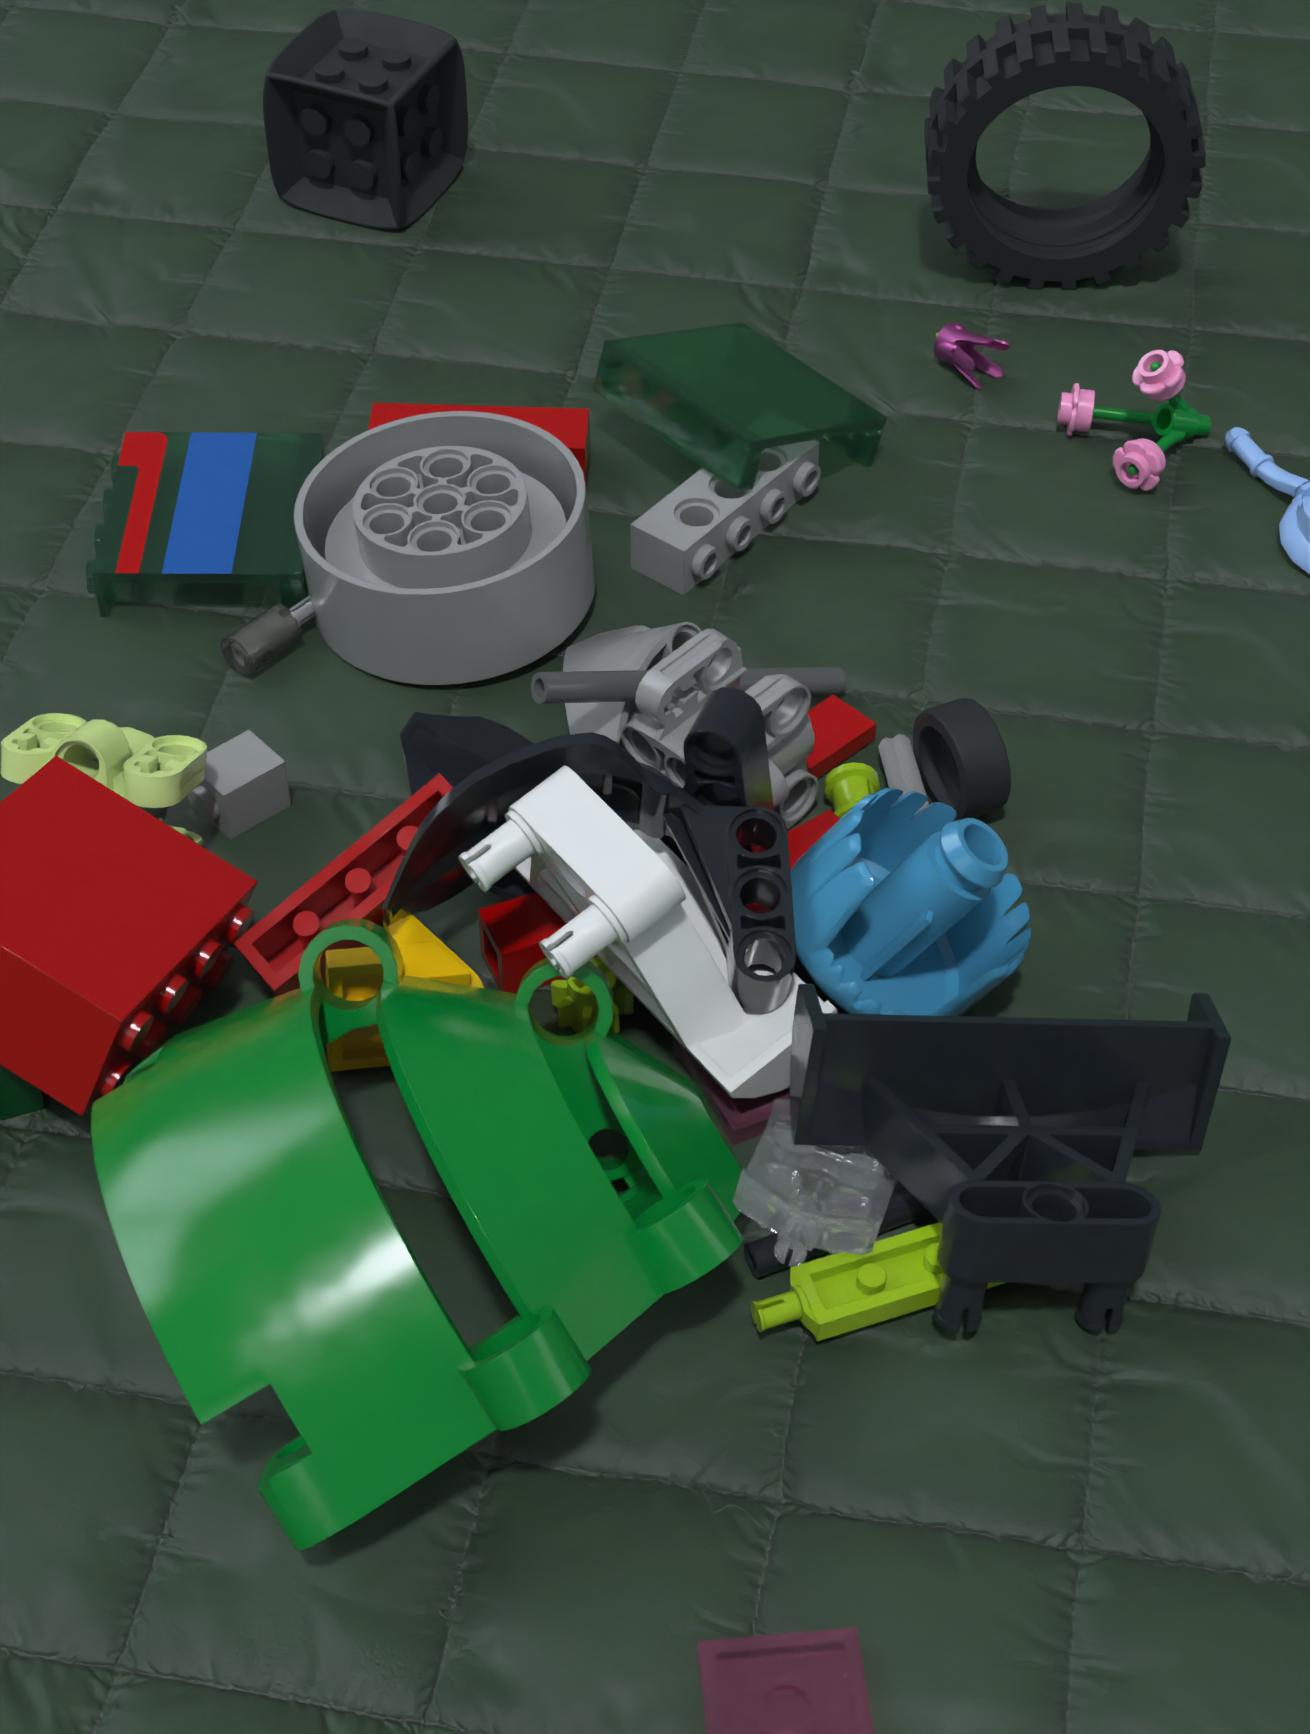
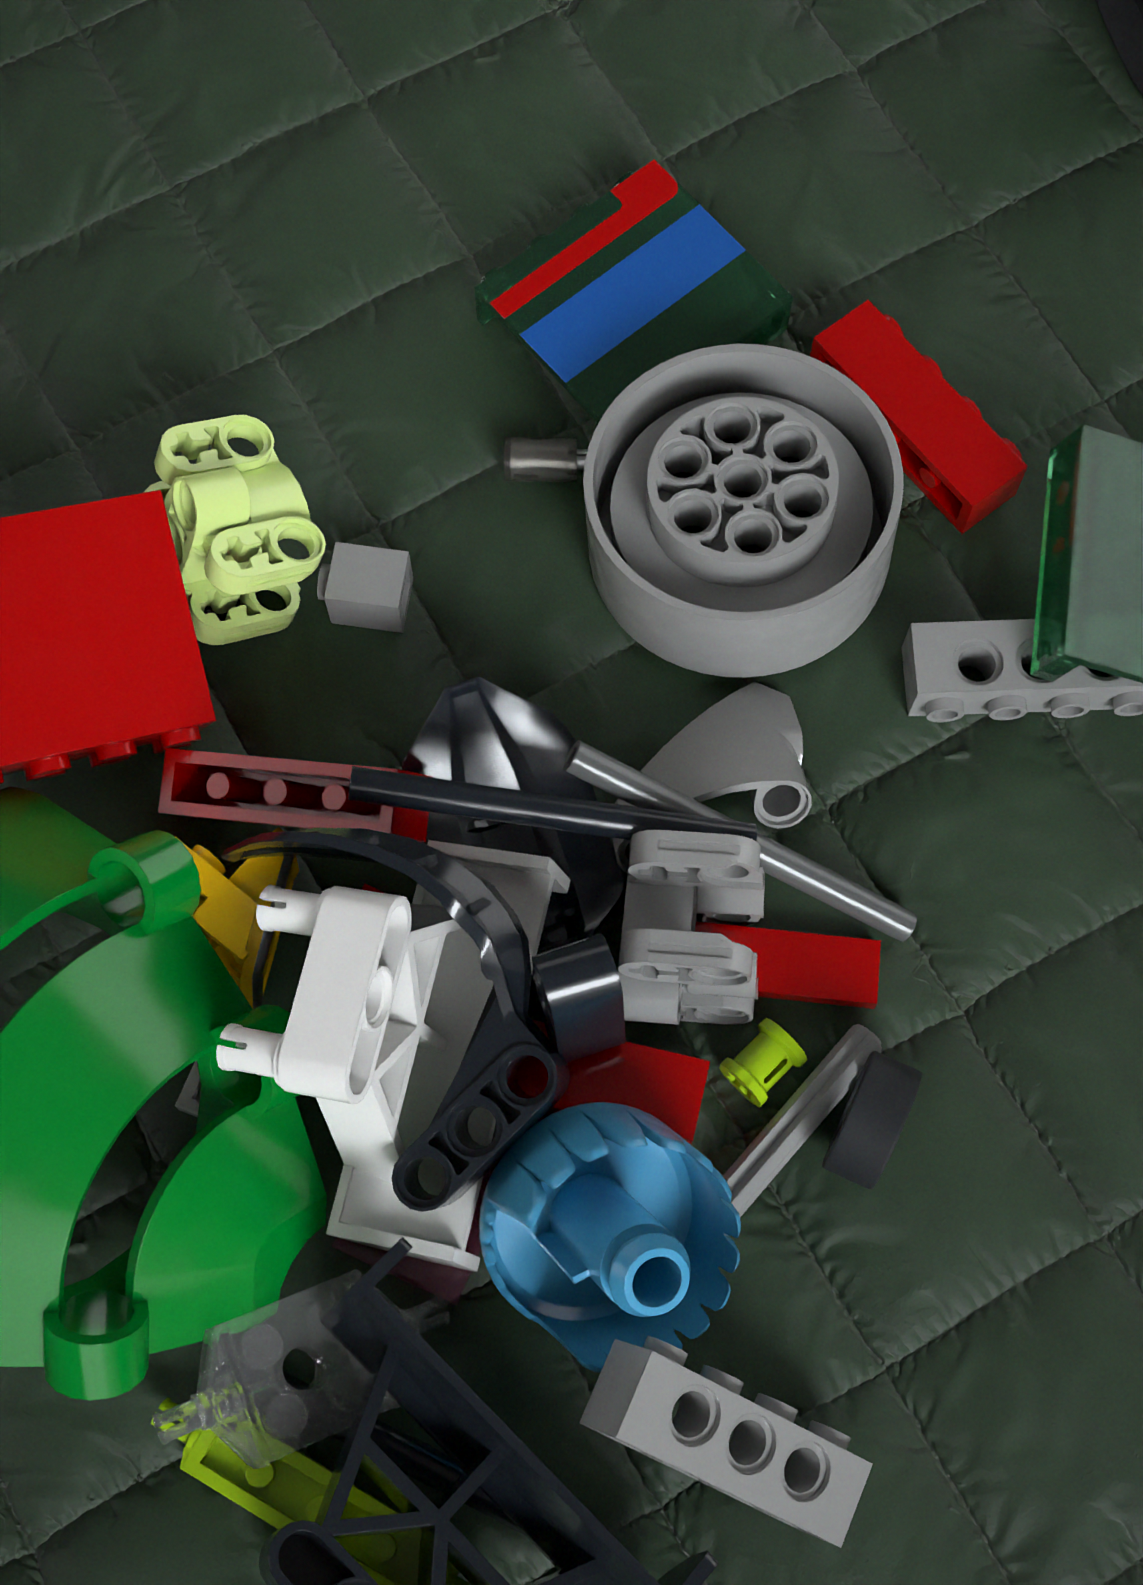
camera: 50 degrees right, 25 degrees up
none -> black piece [348,766,757,841]
none -> light grey brick [579,1336,873,1548]

